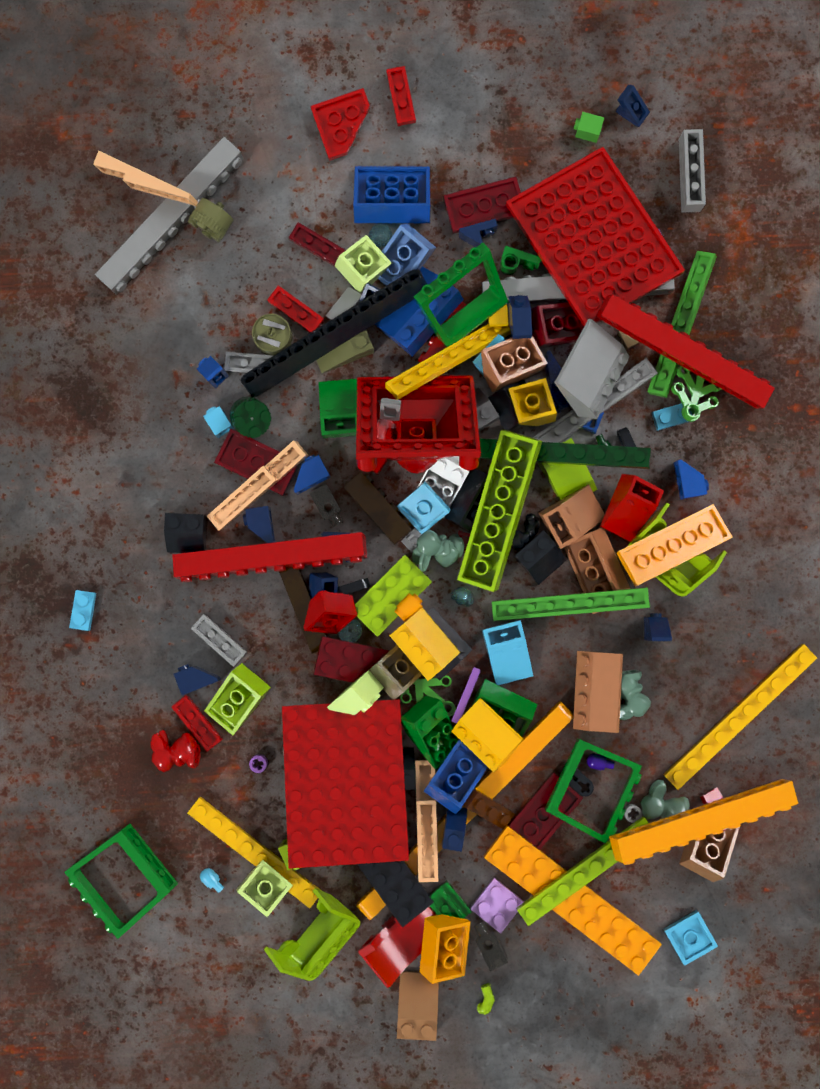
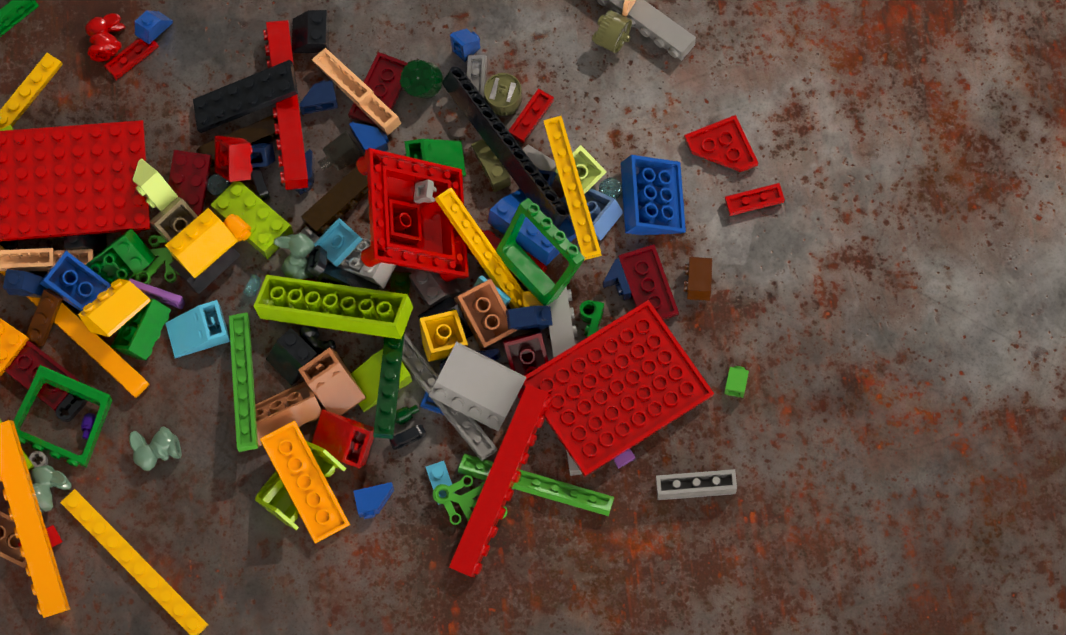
camera: 90 degrees right, 15 degrees down
dark blue slope [174,664,221,695] -> none
light grey plate [191,614,247,667] -> none
medium azure brick [203,406,234,438] -> none
lime slope [204,663,271,735] -> none
medium lavender bush [249,754,268,773] -> none
dark red tile [288,222,346,267] -> none
nougat slope [573,651,623,733] -> none
dark blue slope [616,85,650,127] -> none
dark blue slope [644,613,672,641] -> none
none -> blue slope [134,10,173,44]
none -> black plate [193,60,298,133]
none -> black beam [307,245,327,277]
none -> yellow plate [543,116,602,260]
none -> reddish brown brick [684,257,712,301]

